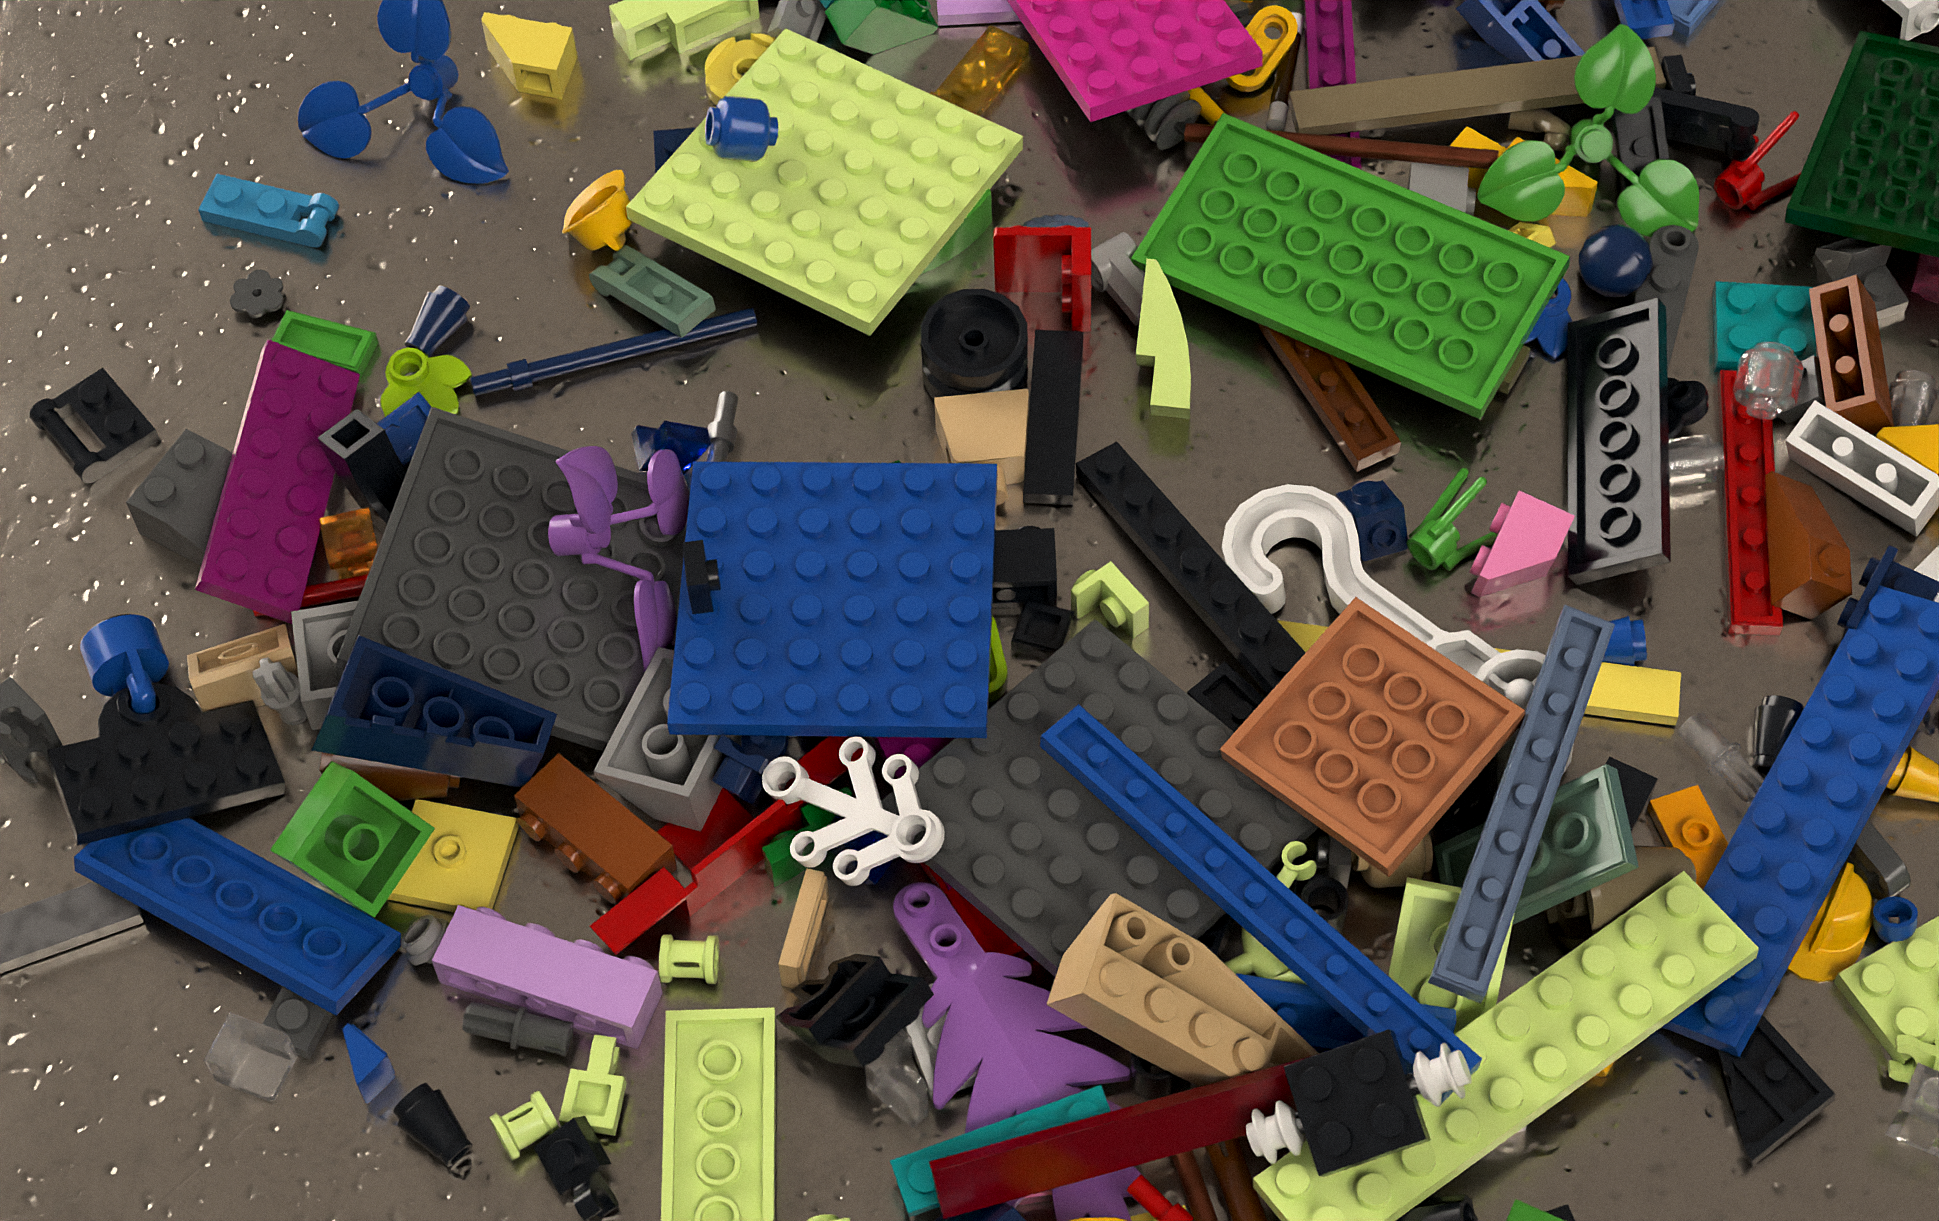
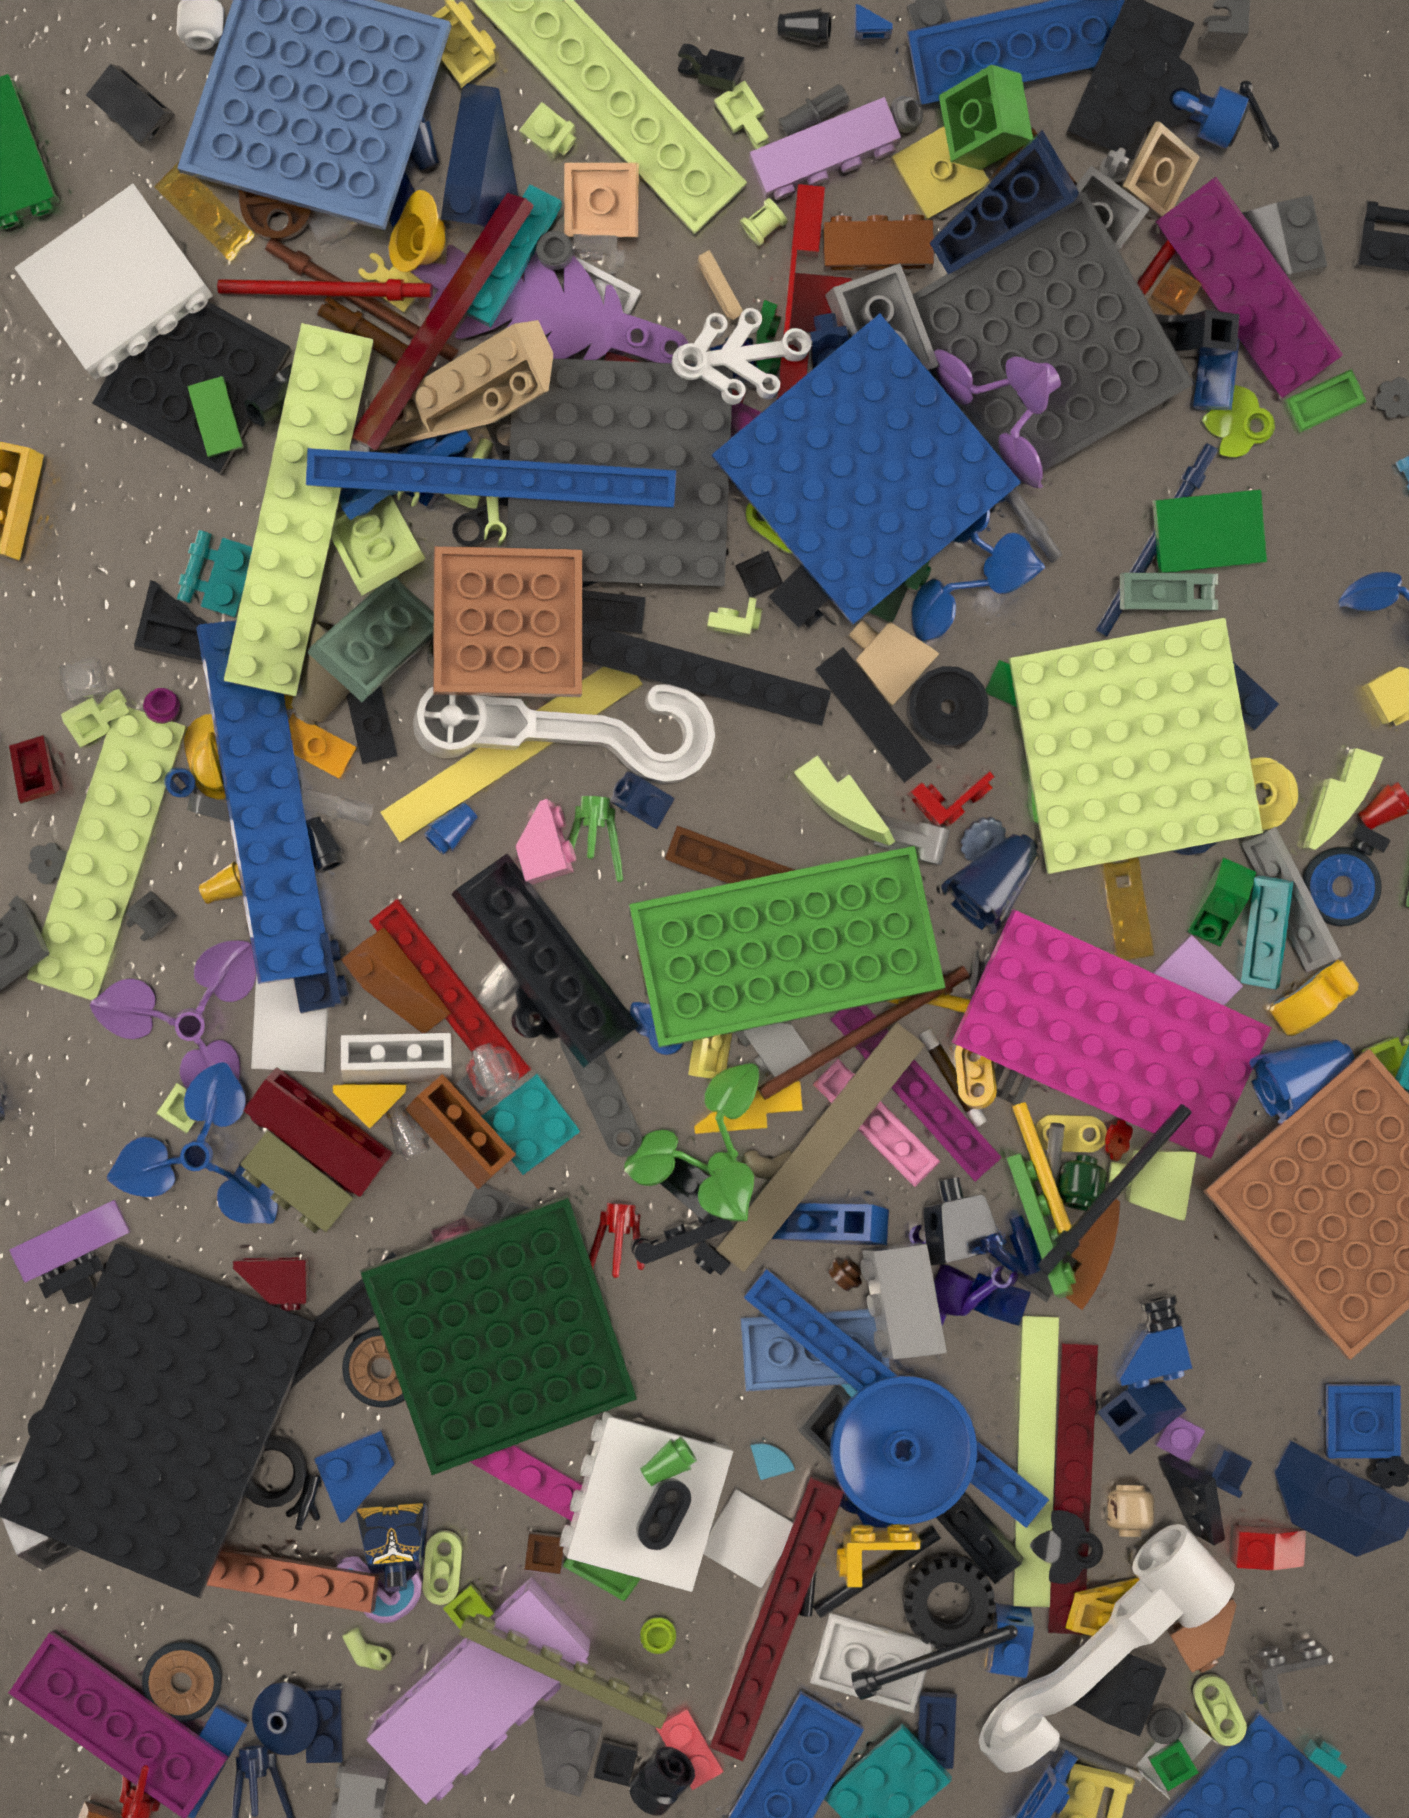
camera: 135 degrees right, 30 degrees up
dark blue cone [404,285,470,358] -> none
yellowish green bush [489,1091,560,1161] -> none
yellow piece [562,170,633,251] -> none
clear blue bracket [631,421,711,475] -> none
black plate [682,540,721,615] -> none
blue head [705,96,778,161] -> none
black plate [776,954,934,1068] -> none
black plate [1246,1029,1472,1177] -> none
sand blue tile [1428,605,1615,1004] -> none
dark blue hair [1578,224,1653,298] -> none
none -> magenta plate [143,688,180,724]
none -> teal plate [177,530,253,618]
none -> dark grey tile [536,231,574,270]
none -> light nougat plate [564,163,639,237]
none -> bright pink tile [813,1059,940,1187]
none -> blue plant [912,509,1045,644]
none -> dark blue cone [941,834,1039,934]
none -> green tile [985,660,1017,708]
none -> green tile [1152,489,1267,573]
none -> black hinge [1239,80,1279,151]

